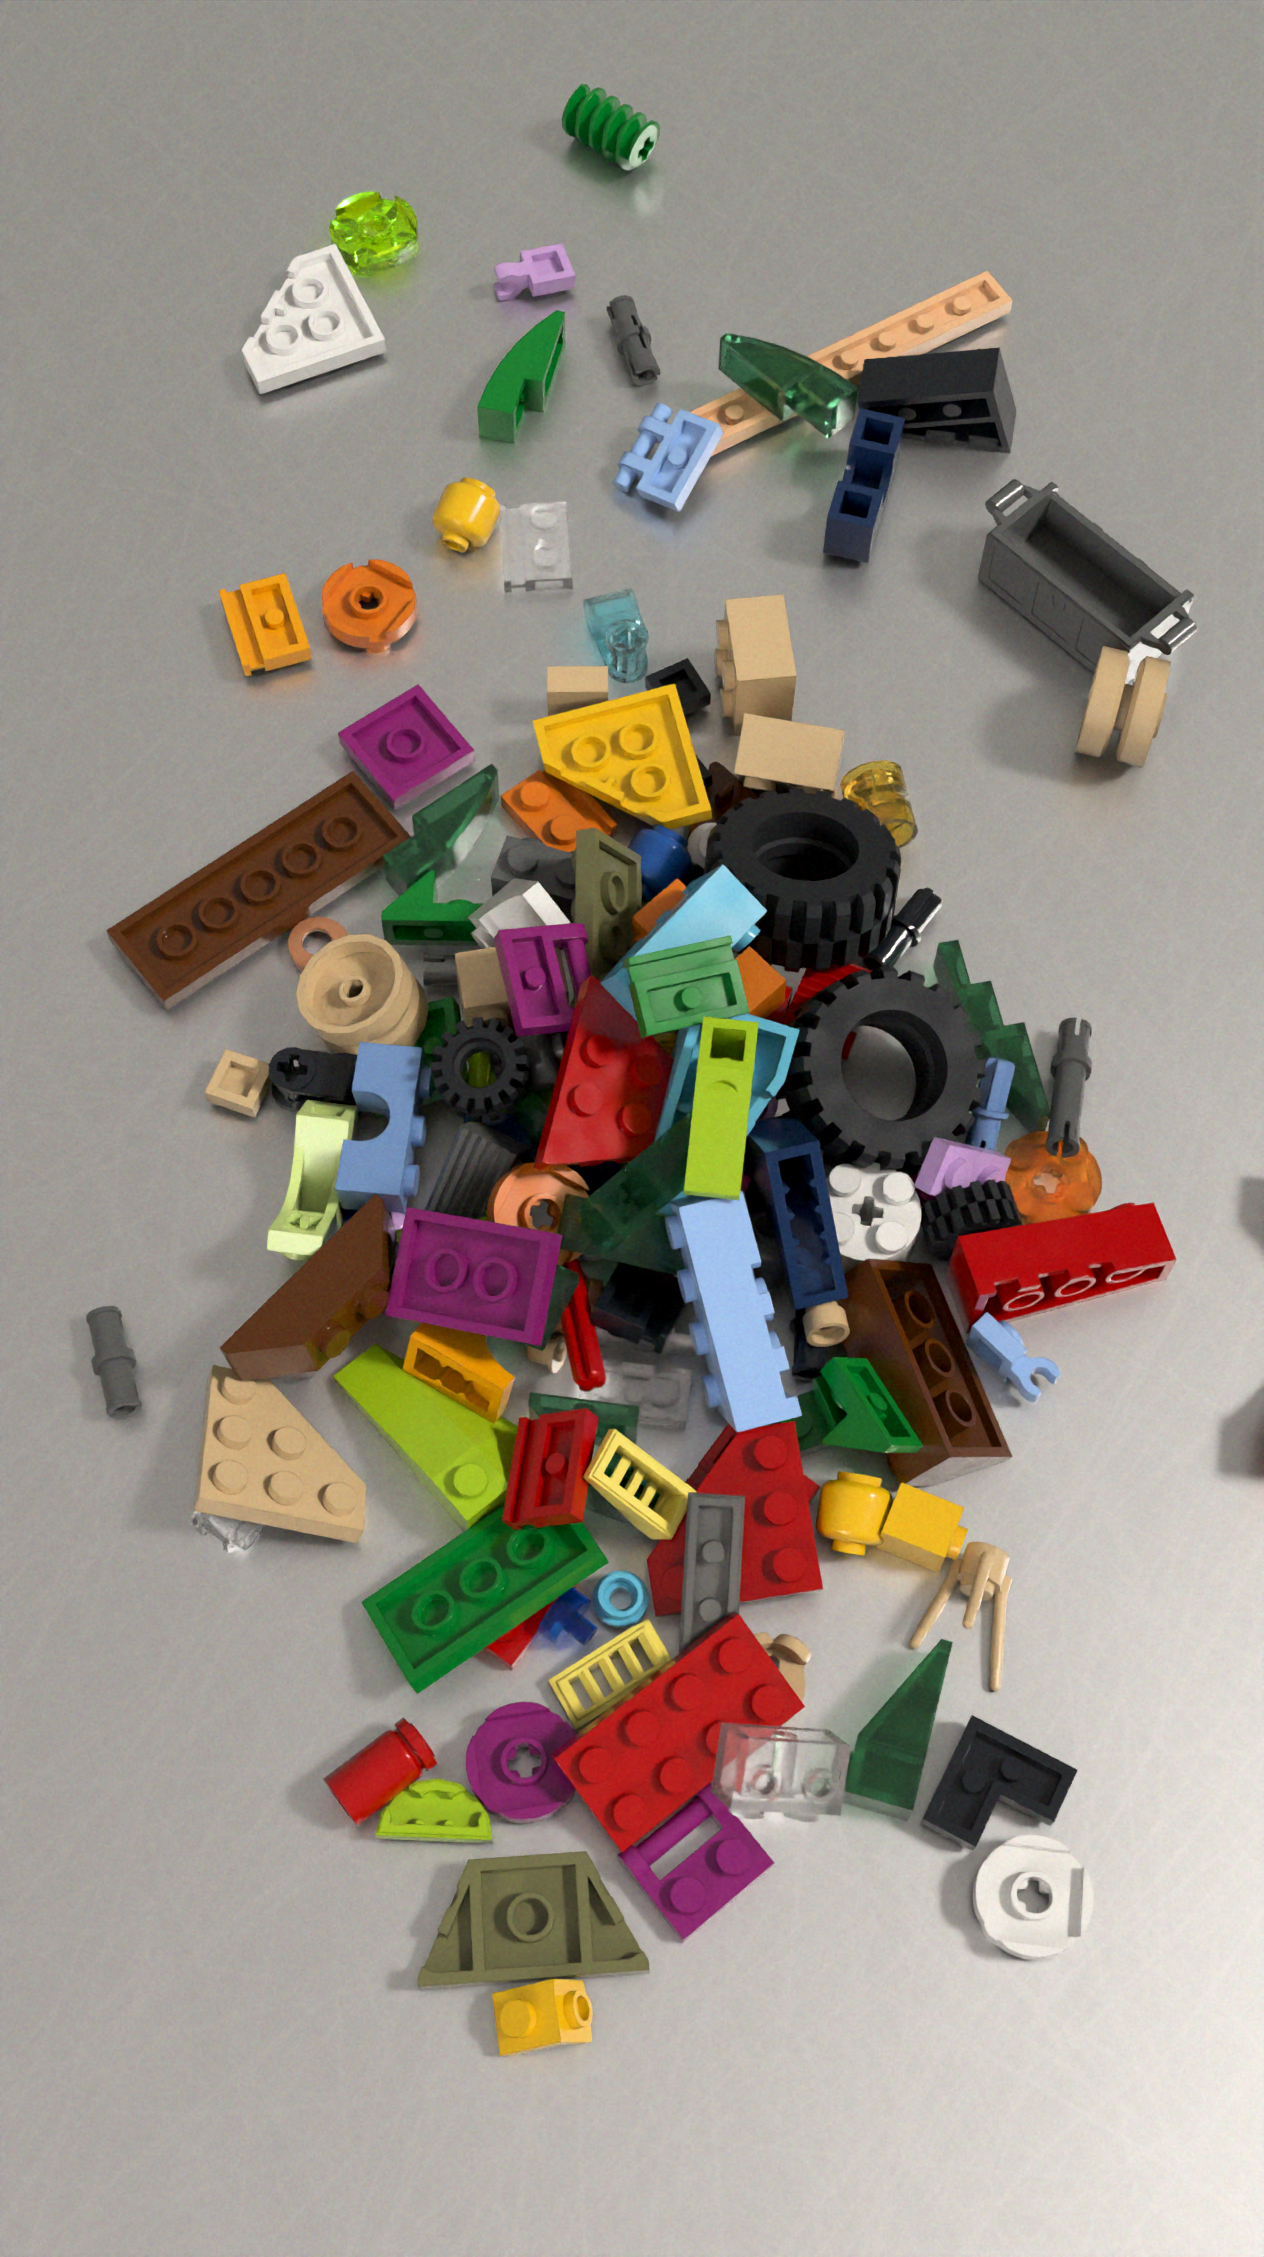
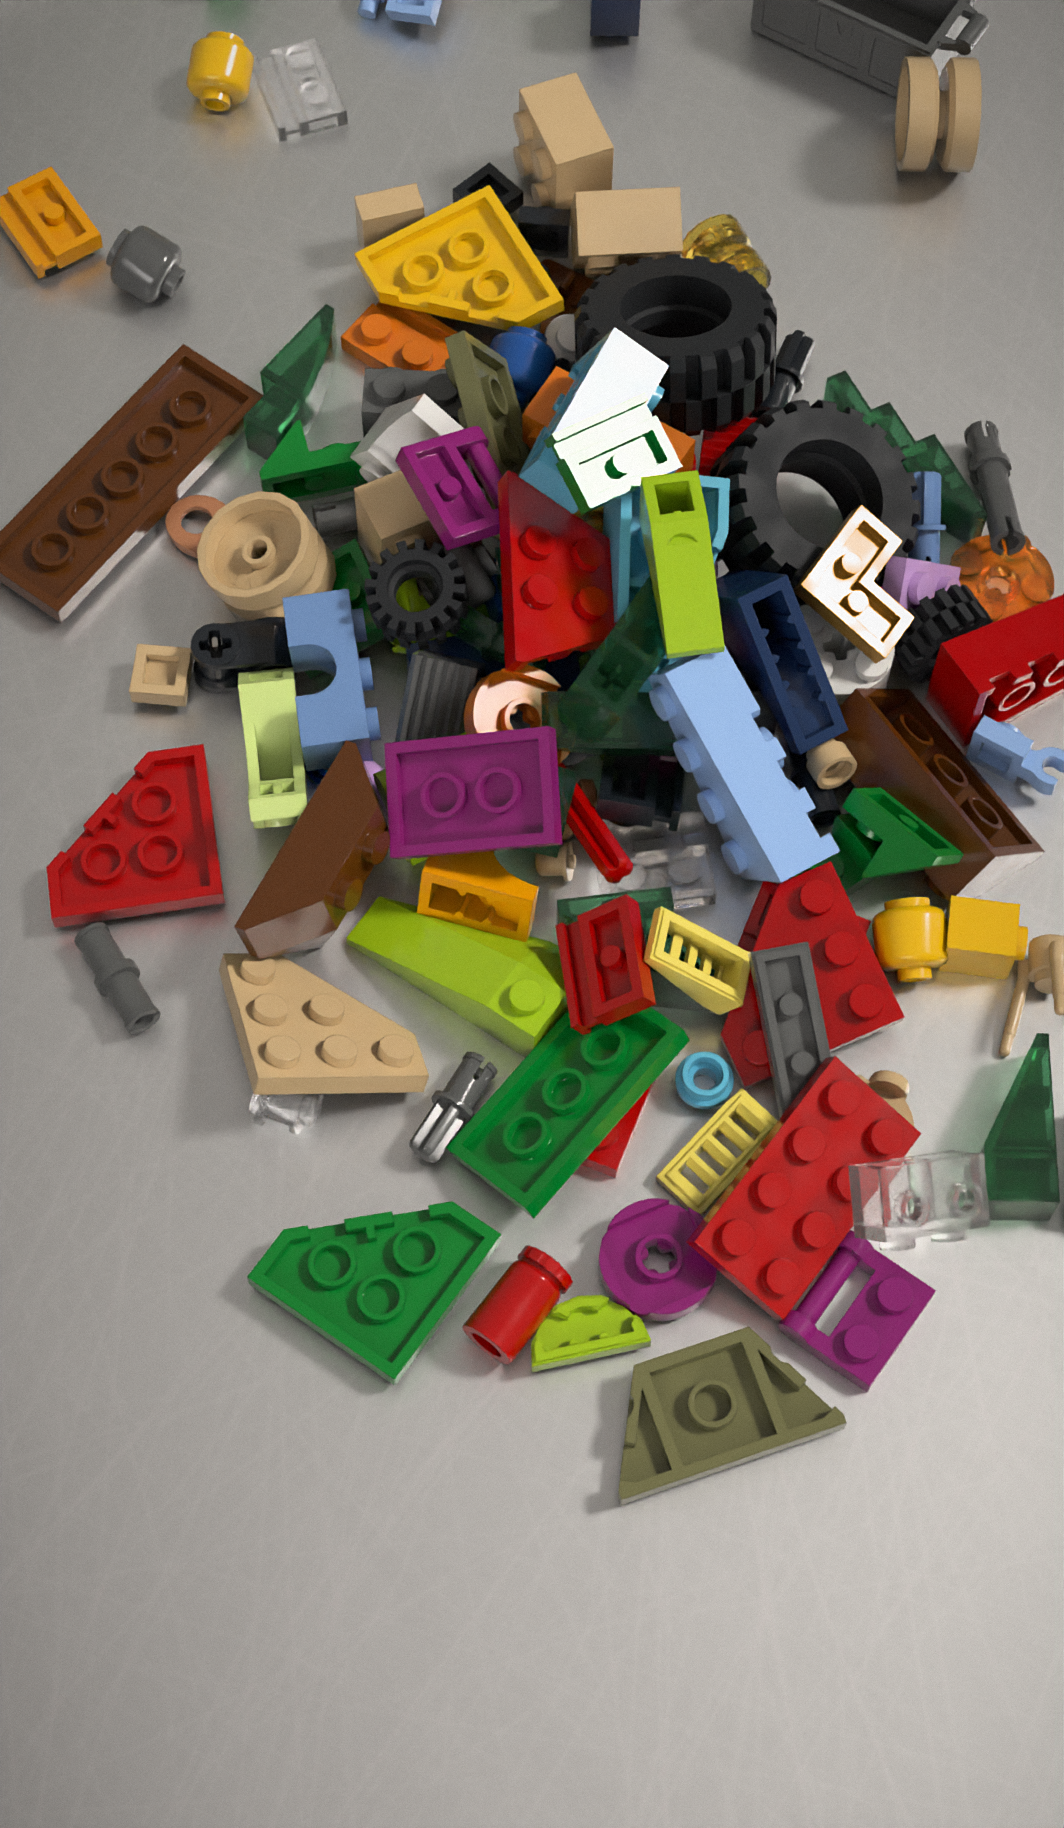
camera: 15 degrees left, 0 degrees up
orange plate [322,559,417,653] -> none
magenta plate [338,684,475,810] -> none
yellow bracket [492,1979,592,2056] -> none
clear blue tile [537,1587,598,1646] -> none
clear light blue piece [583,588,649,683] -> none
none -> red plate [46,744,225,928]
none -> dark grey head [106,225,186,303]
none -> green plate [247,1201,501,1386]
none -> dark grey axle [409,1051,497,1163]
none -> black plate [518,206,571,258]
none -> plate [793,505,915,664]

